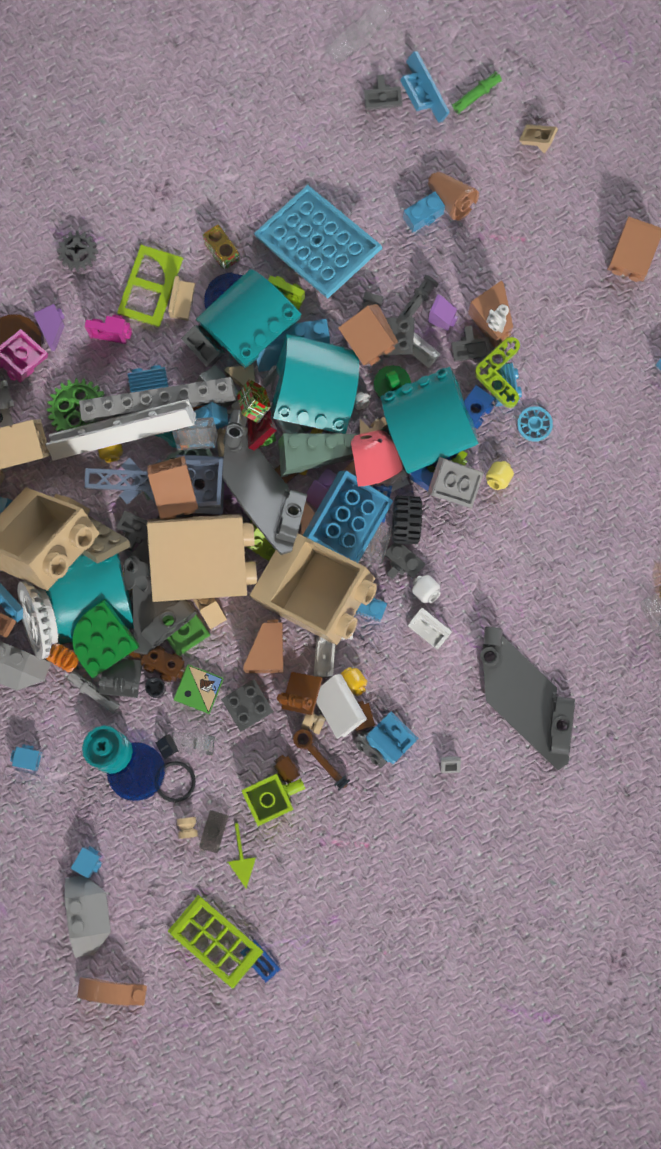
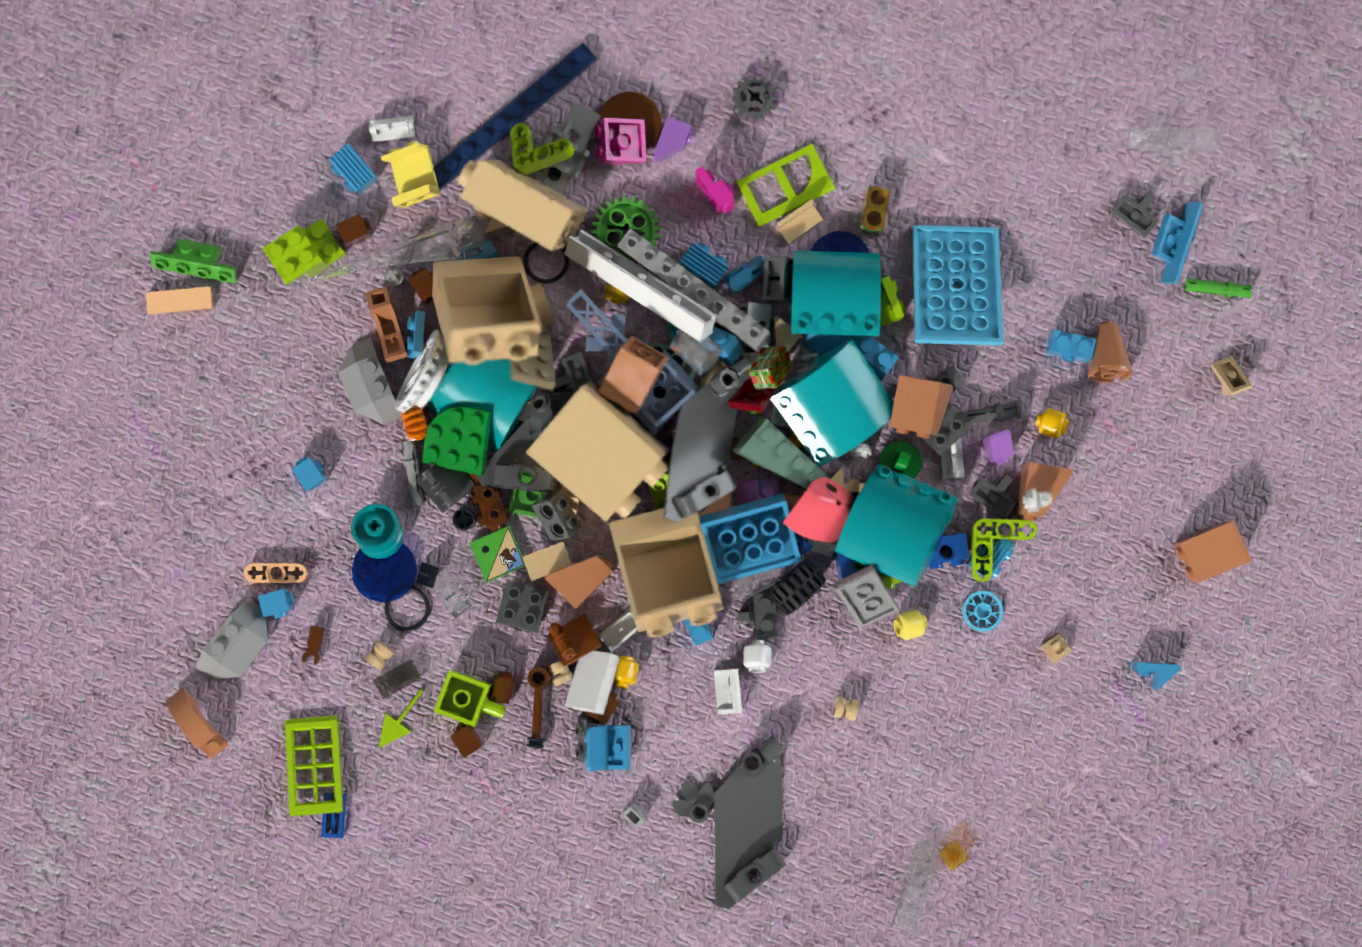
camera: 45 degrees right, 5 degrees up
none -> light nougat beam [244,563,309,583]
none -> reddish brown bar [302,625,325,664]
none -> reddish brown brick [450,723,485,758]
none -> tan panel [523,542,573,581]
none -> black tyre [524,241,569,283]
none -> dark grey brick [531,490,582,542]
none -> dark grey plate [672,782,714,823]
none -> dark azure arm [724,256,765,292]
none -> tan wheel [833,696,859,721]
none -> yellow head [1035,408,1069,439]
none -> tan tile [1040,633,1072,664]

